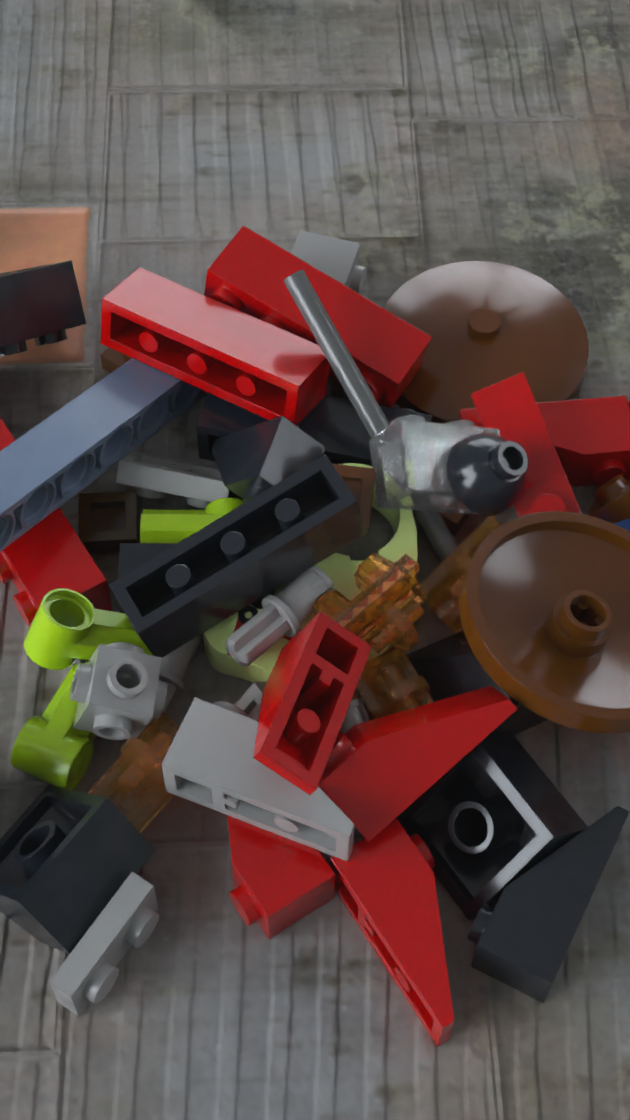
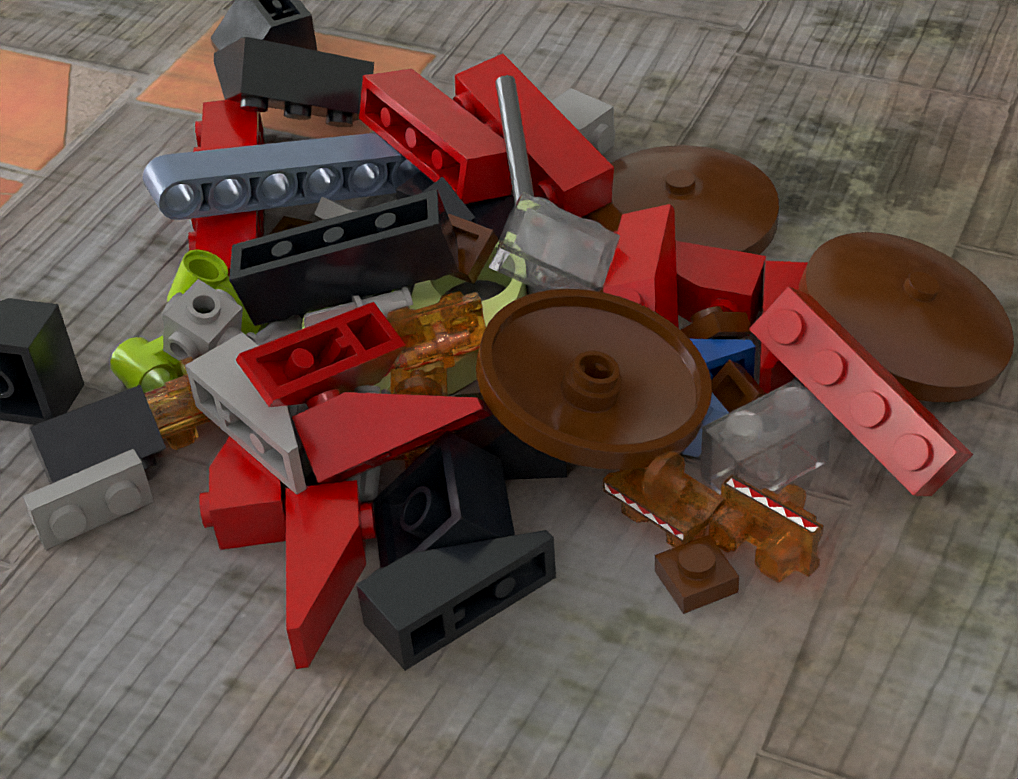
camera: 30 degrees right, 15 degrees down
black brick [447,433,528,516] -> none

